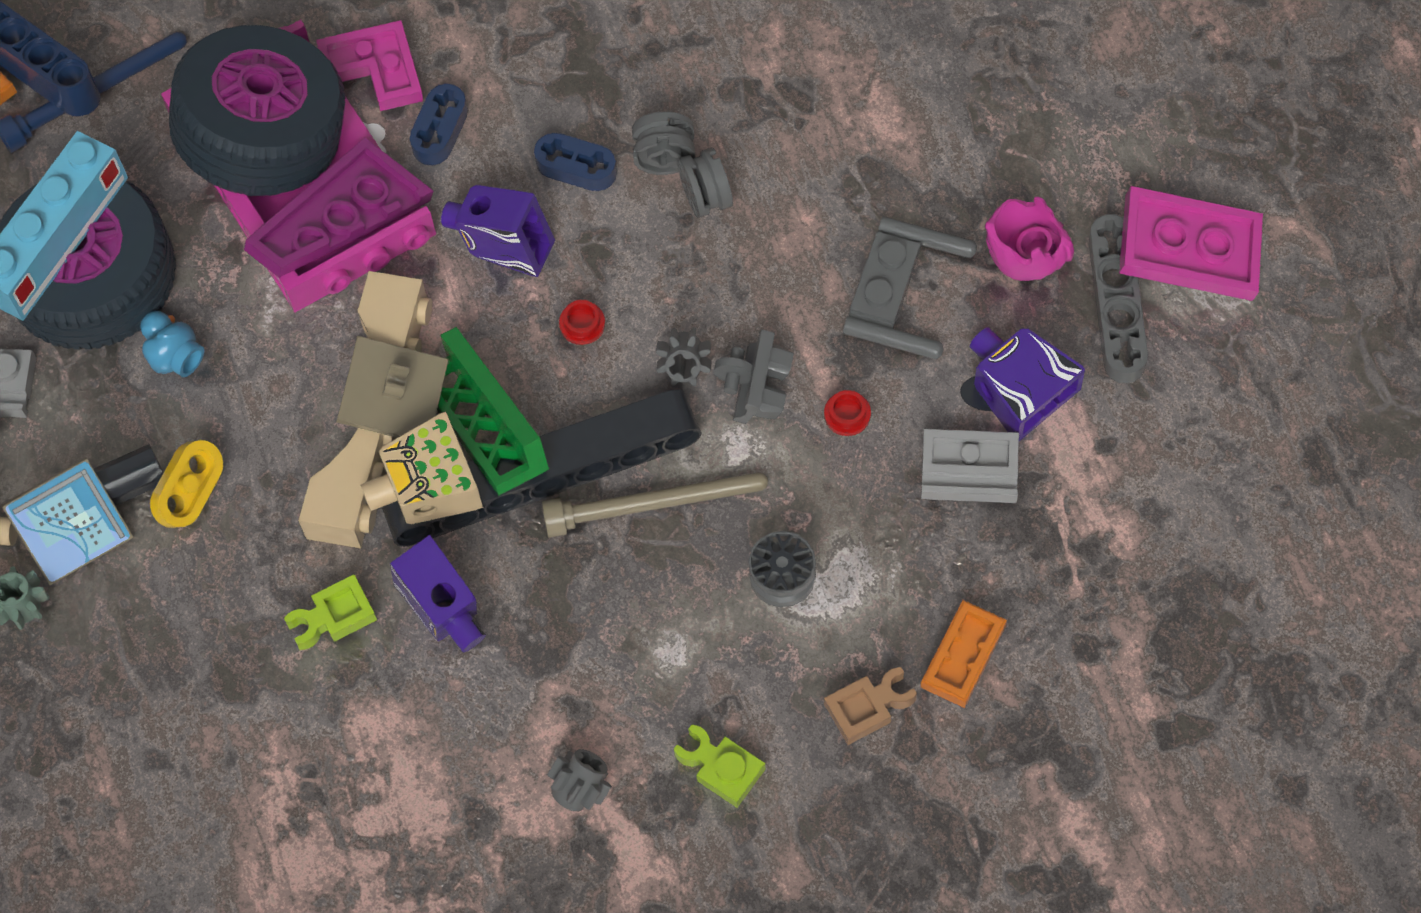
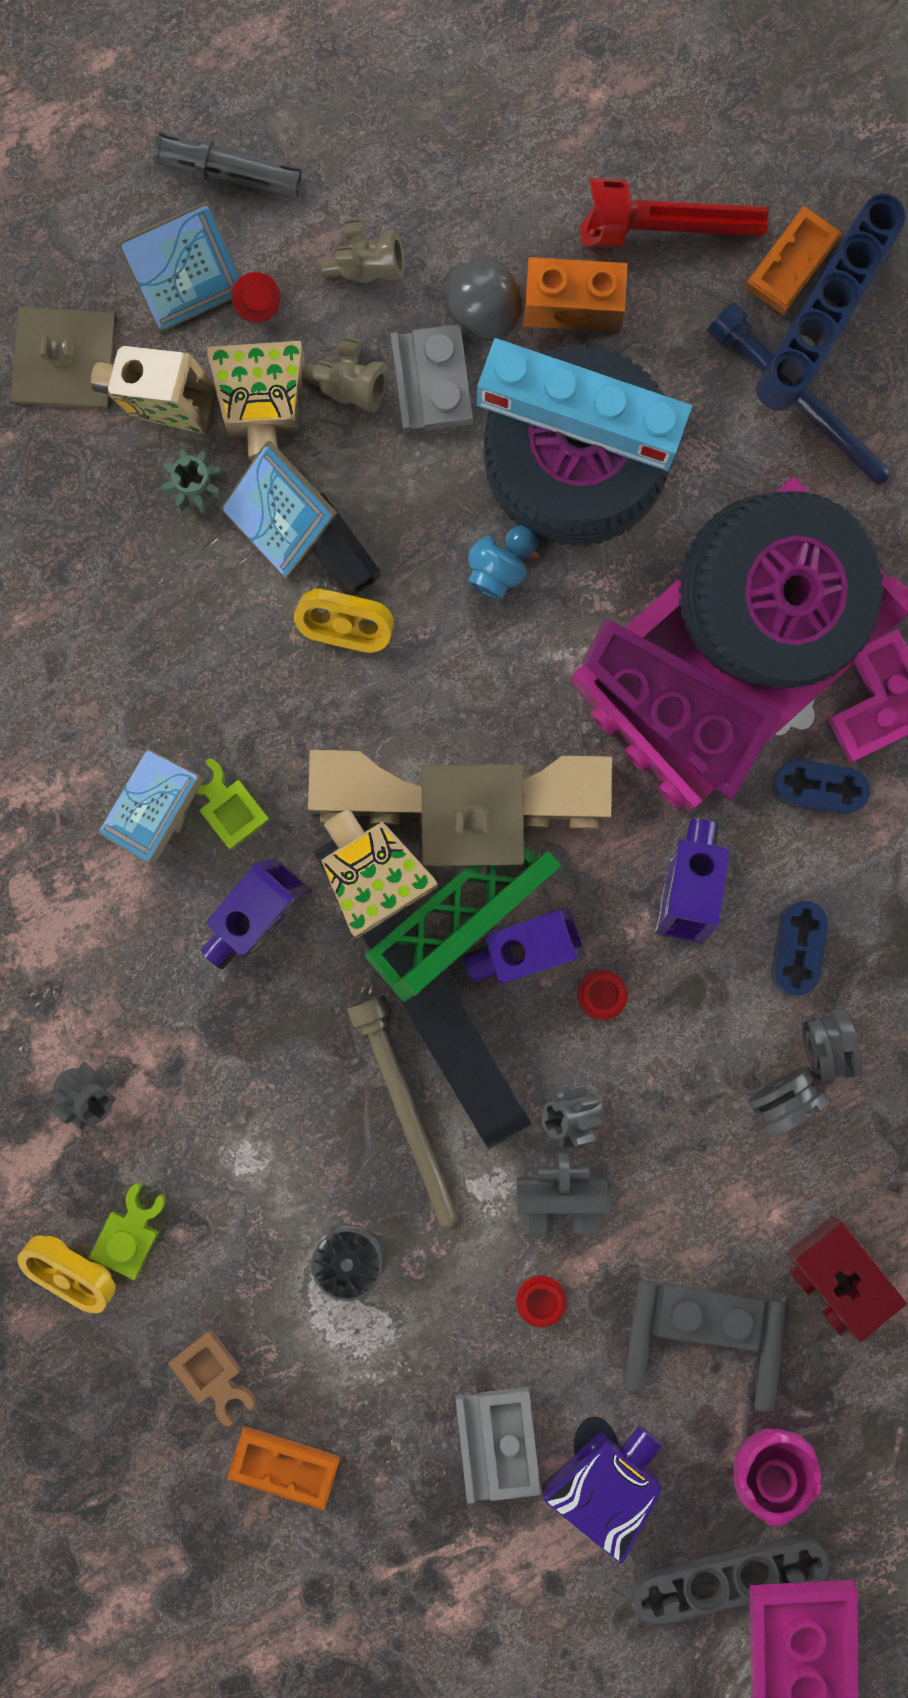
camera: 75 degrees right, 20 degrees up
none -> yellow plate [17,1236,116,1313]
none -> piece [97,748,205,867]
none -> dark purple torso [464,909,586,984]
none -> dark red brick [786,1216,908,1342]

